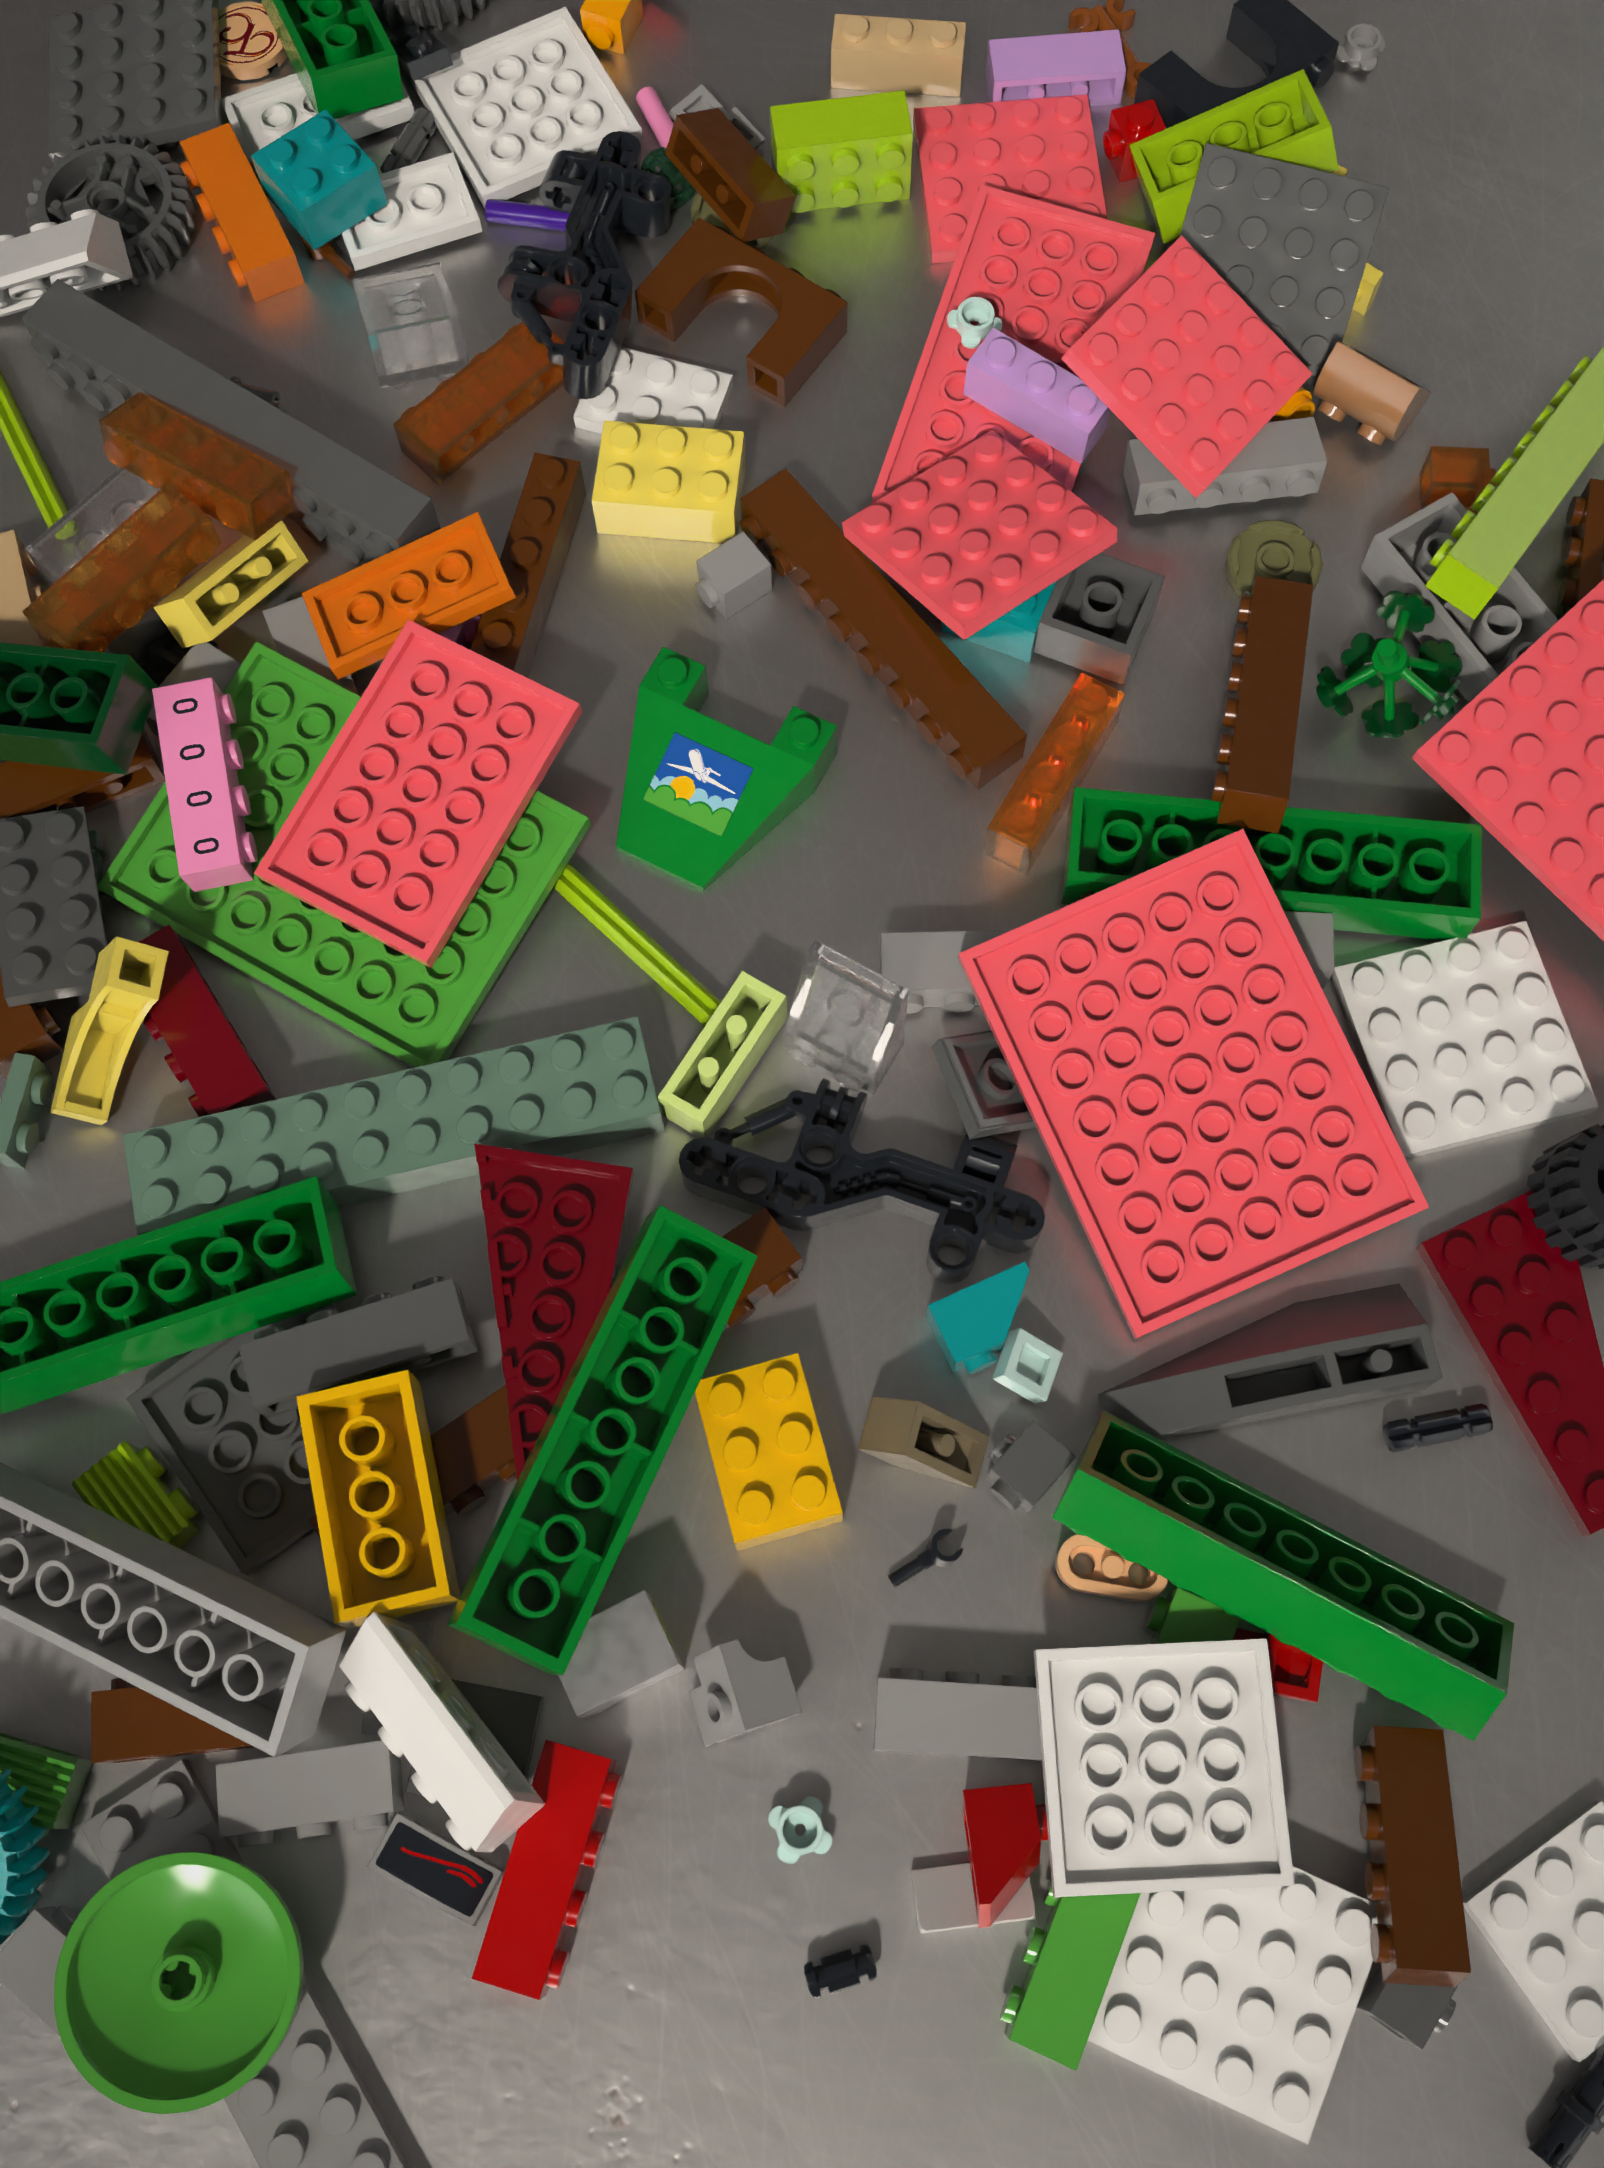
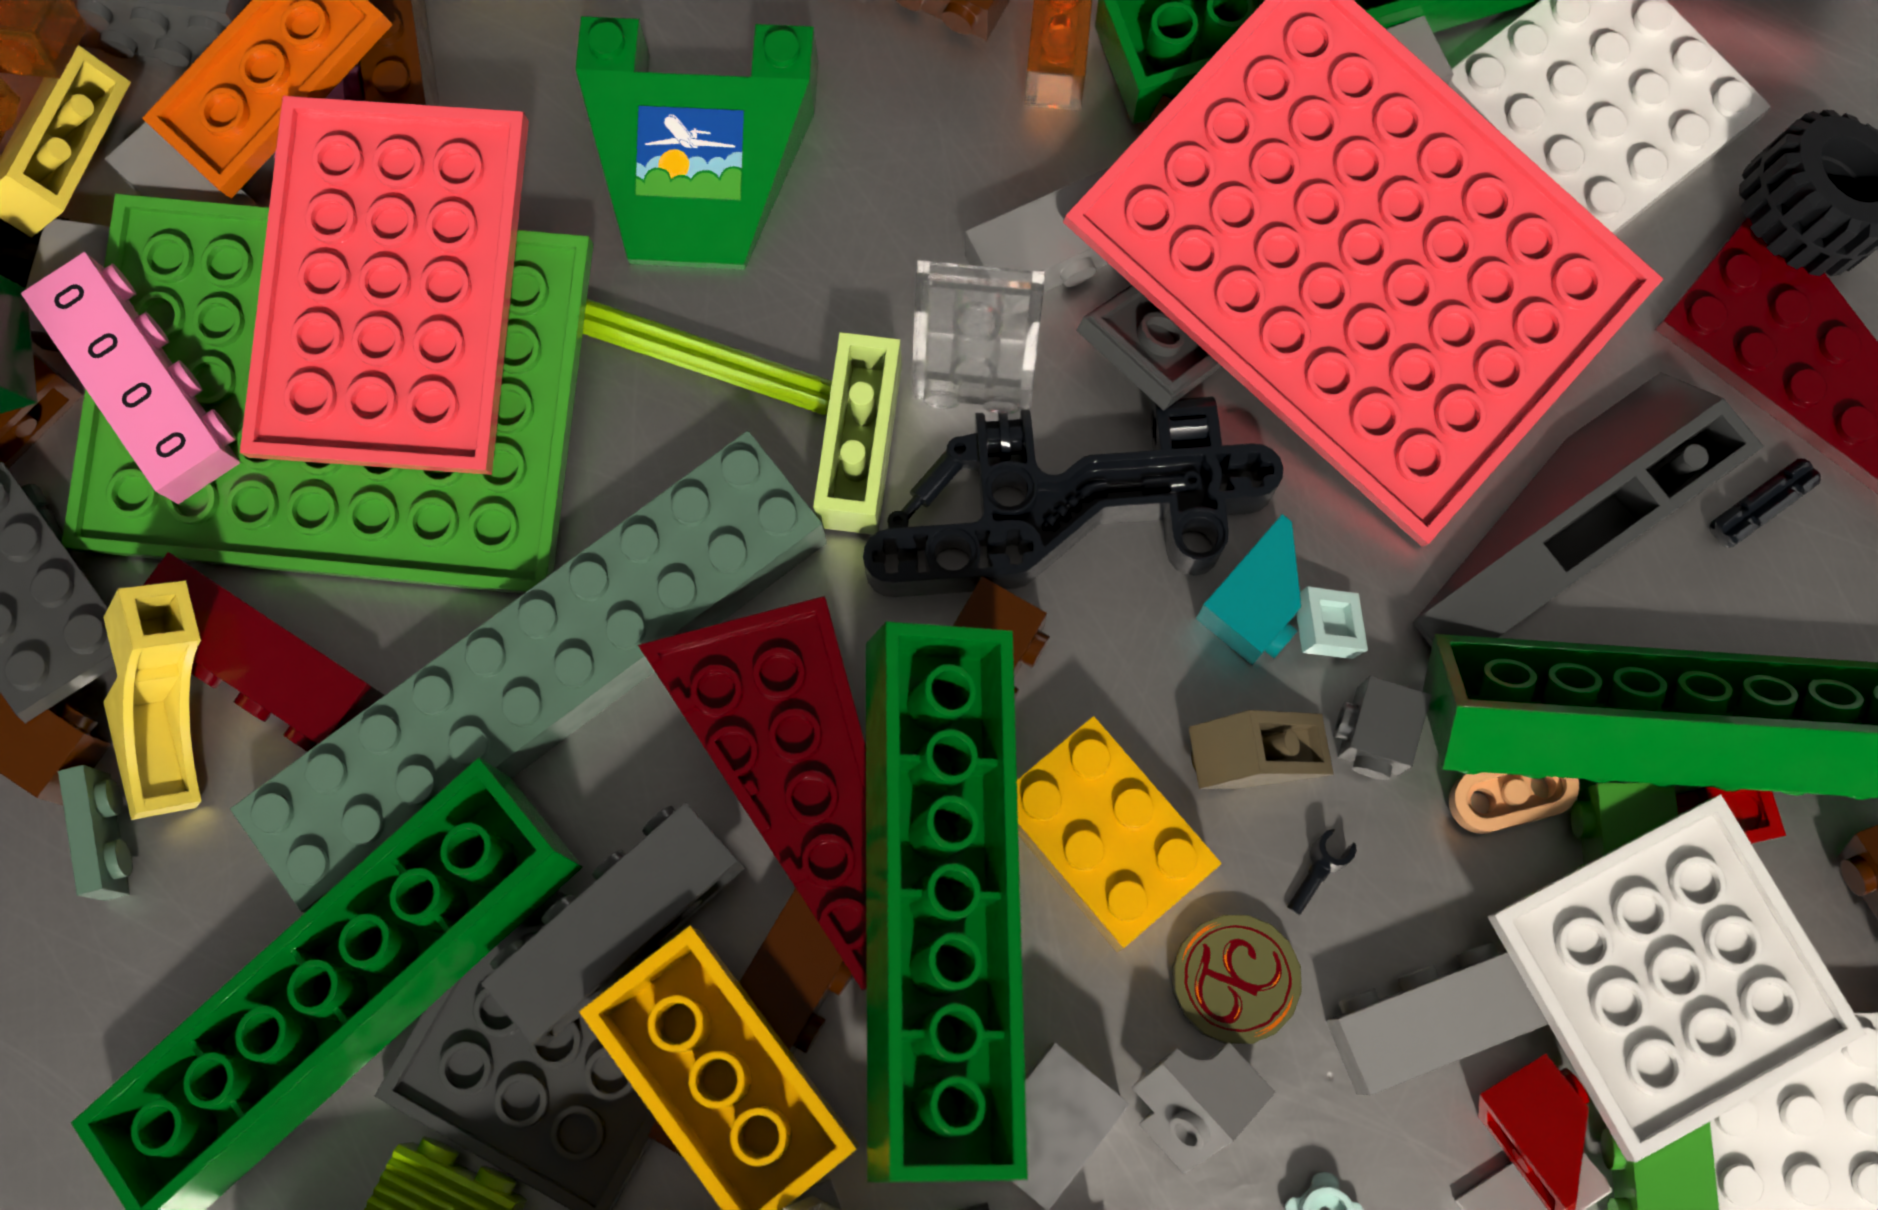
camera: 25 degrees left, 5 degrees up
none -> olive tile [1172,915,1302,1044]

